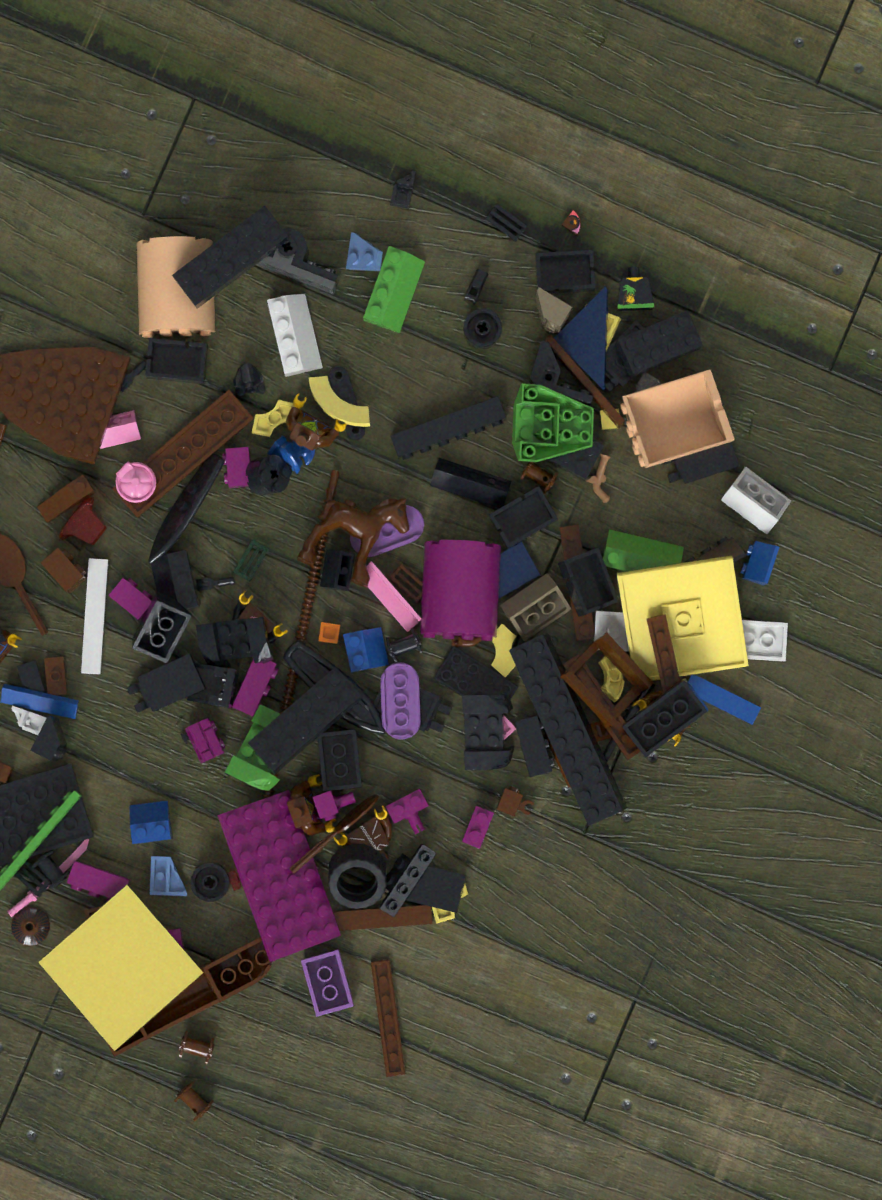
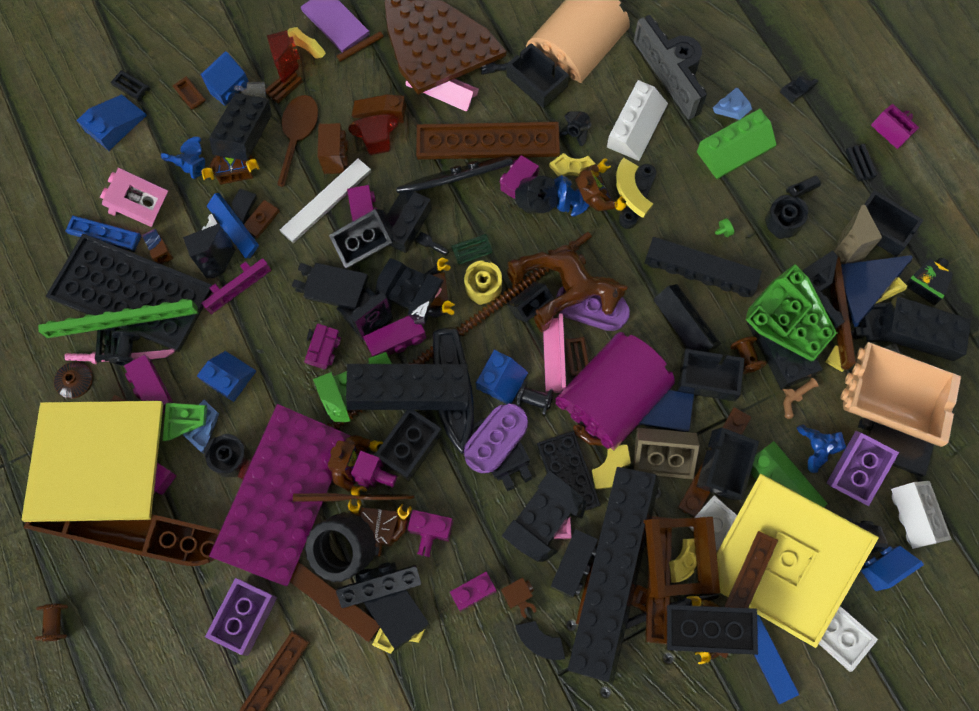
camera: 45 degrees right, 15 degrees down
bright pink piece [116,461,156,503] -> none
black brick [172,206,289,309] -> none
reddish brown hose [179,1031,214,1064] -> none
orange plate [318,622,340,644] -> none
reddish brown tile [562,209,581,236] -> none
none -> bright green wing [163,403,207,441]
none -> magenta hinge [202,258,271,314]
none -> light yellow brick [464,261,502,305]
none -> black tile [515,621,565,660]
none -> bright green tile [715,218,734,238]
none -> blue animal [797,425,846,473]
none -> medium lavender brick [827,431,899,506]
none -> magenta brick [871,103,919,149]

